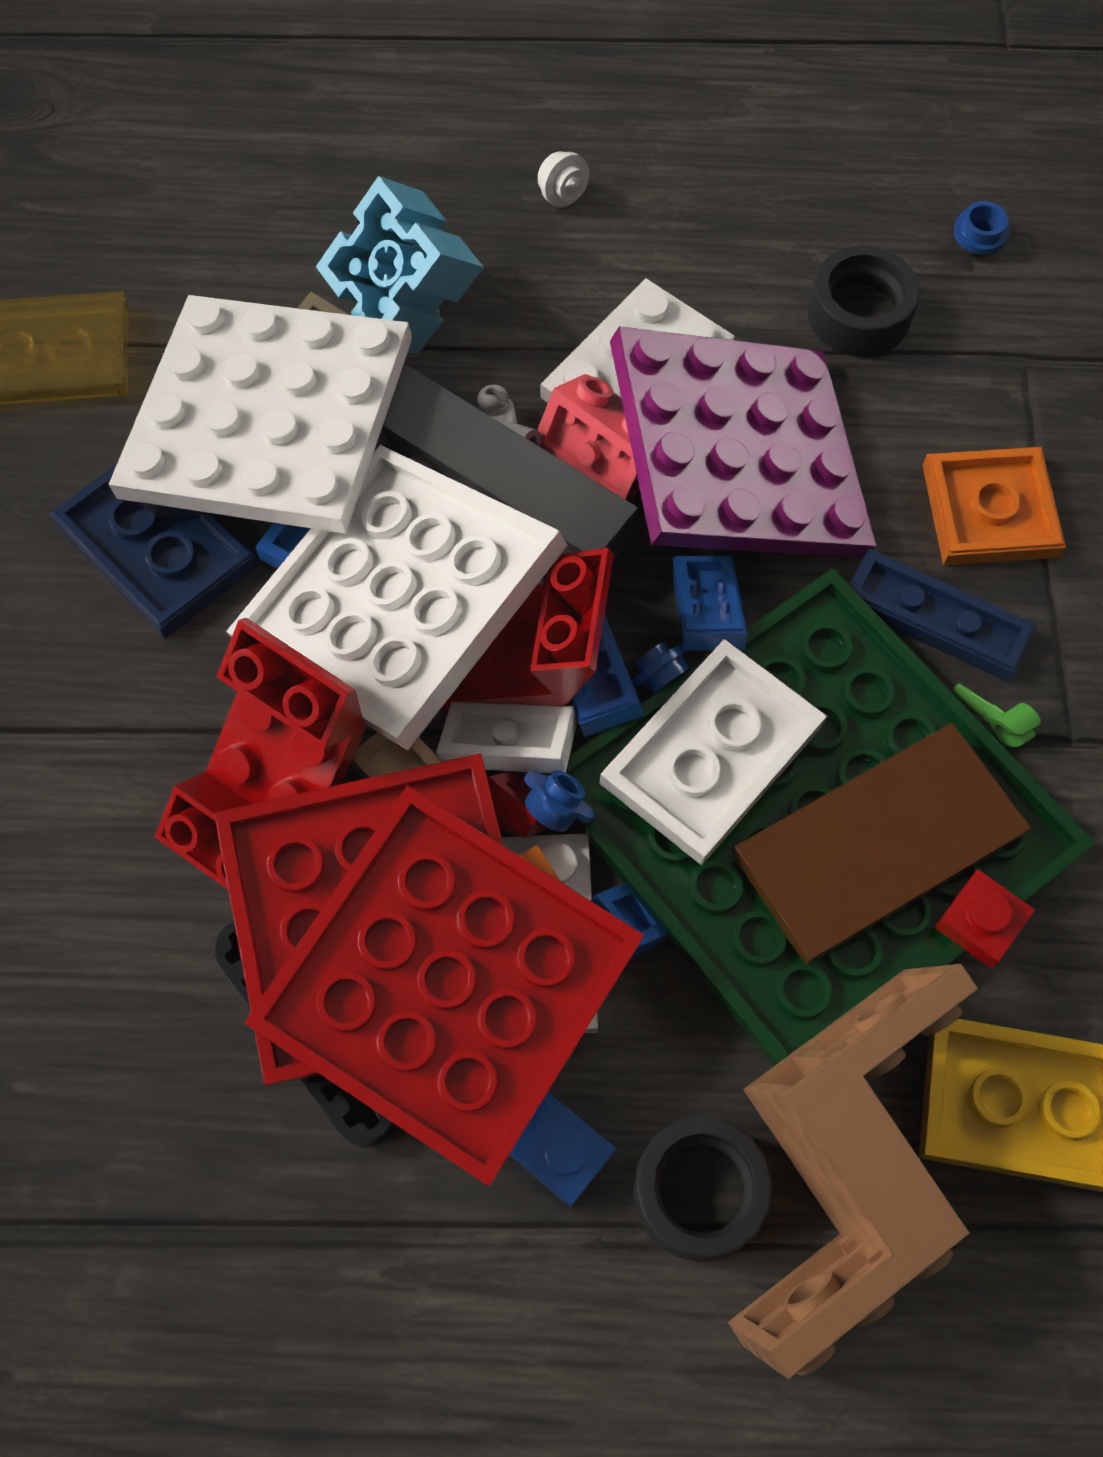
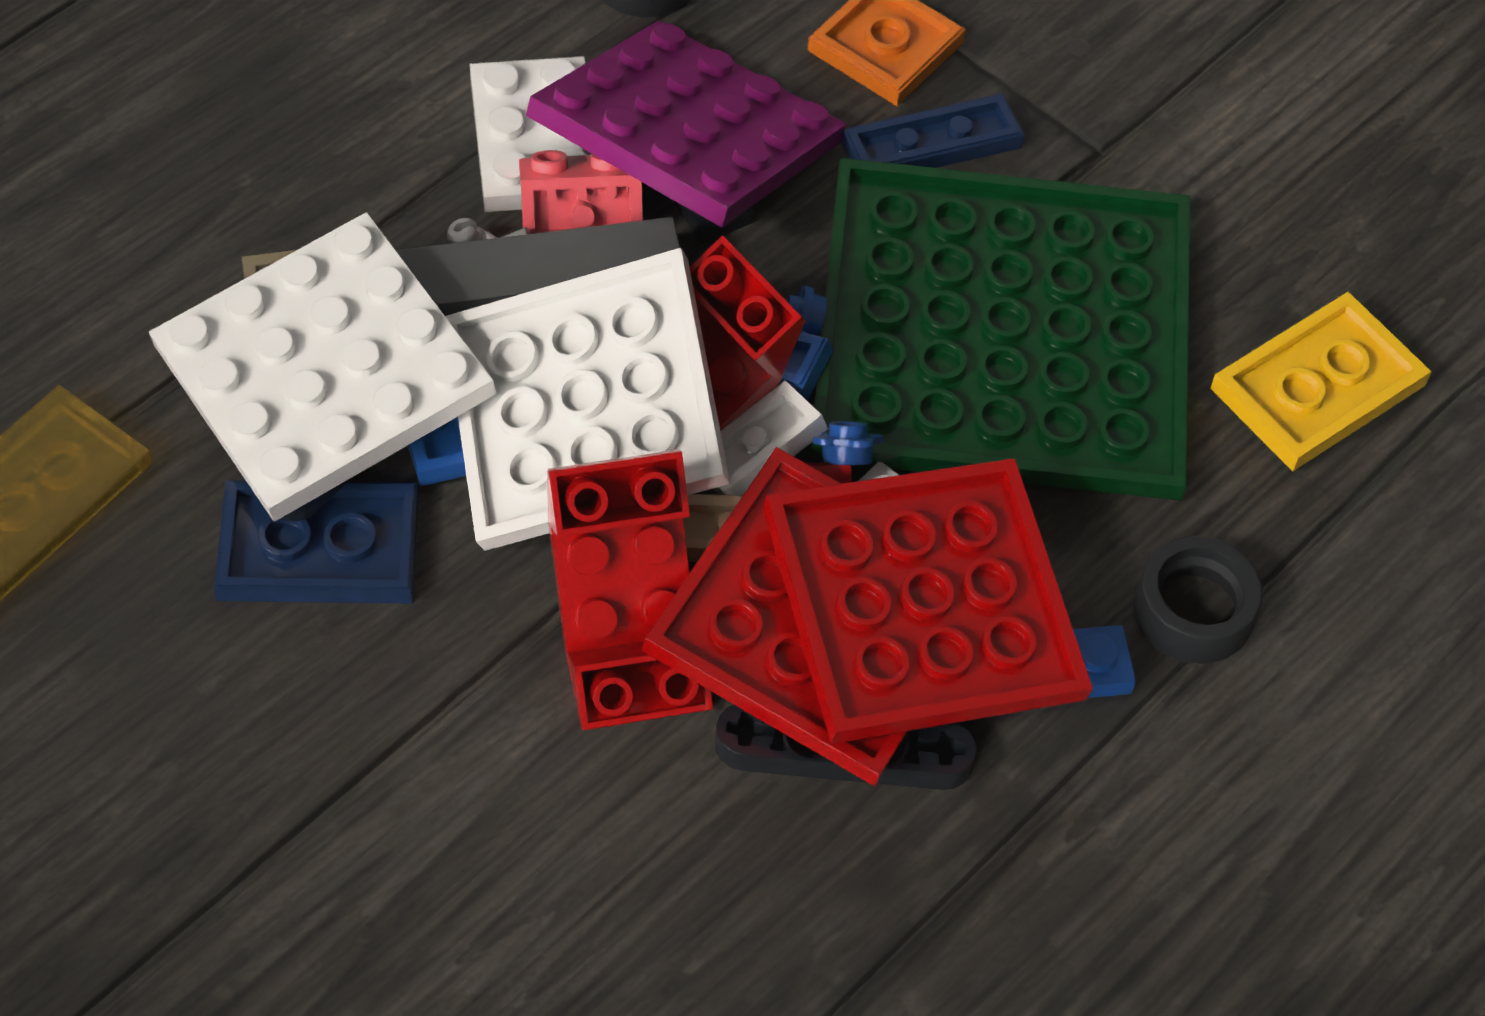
camera: 50 degrees left, 10 degrees down
medium azure brick [316,176,484,354] -> none
white plate [538,151,589,207] -> none
white plate [599,639,827,865] -> none
blue plate [672,556,747,651] -> none
medium nougat bracket [728,964,978,1379] -> none
reddish brown tile [732,723,1032,966] -> none
red plate [934,869,1035,968] -> none
bright green hand [952,683,1041,749] -> none

